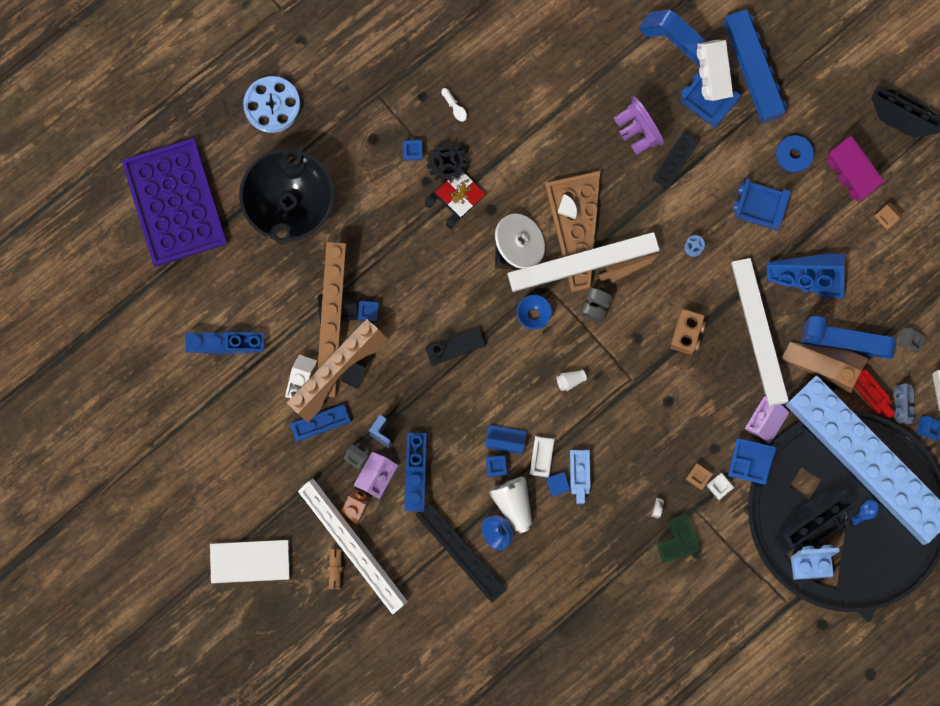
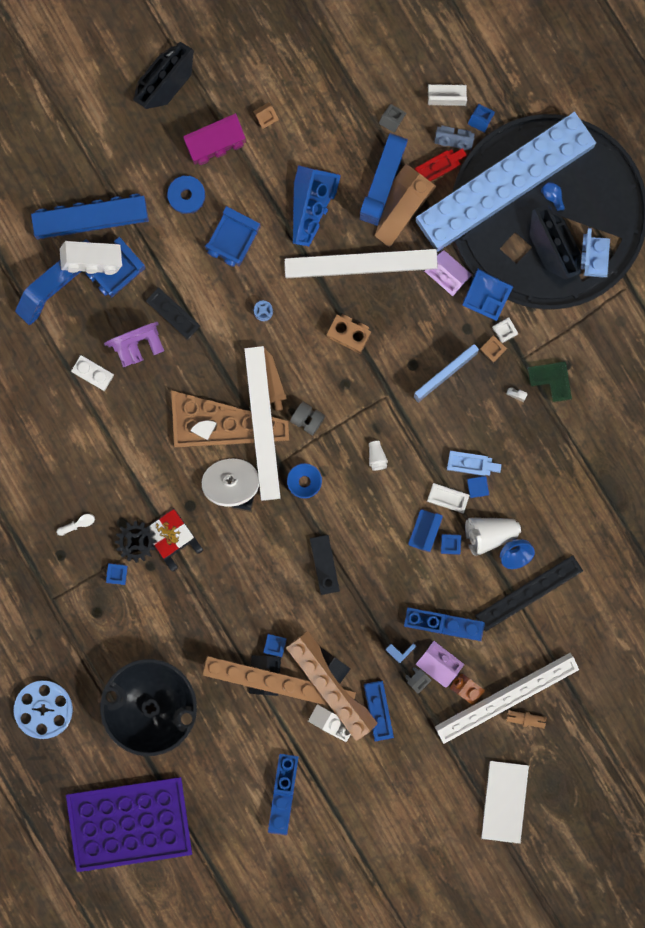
camera: 75 degrees left, 5 degrees up
none -> white plate [71,355,114,391]
none -> light blue tile [414,344,479,402]

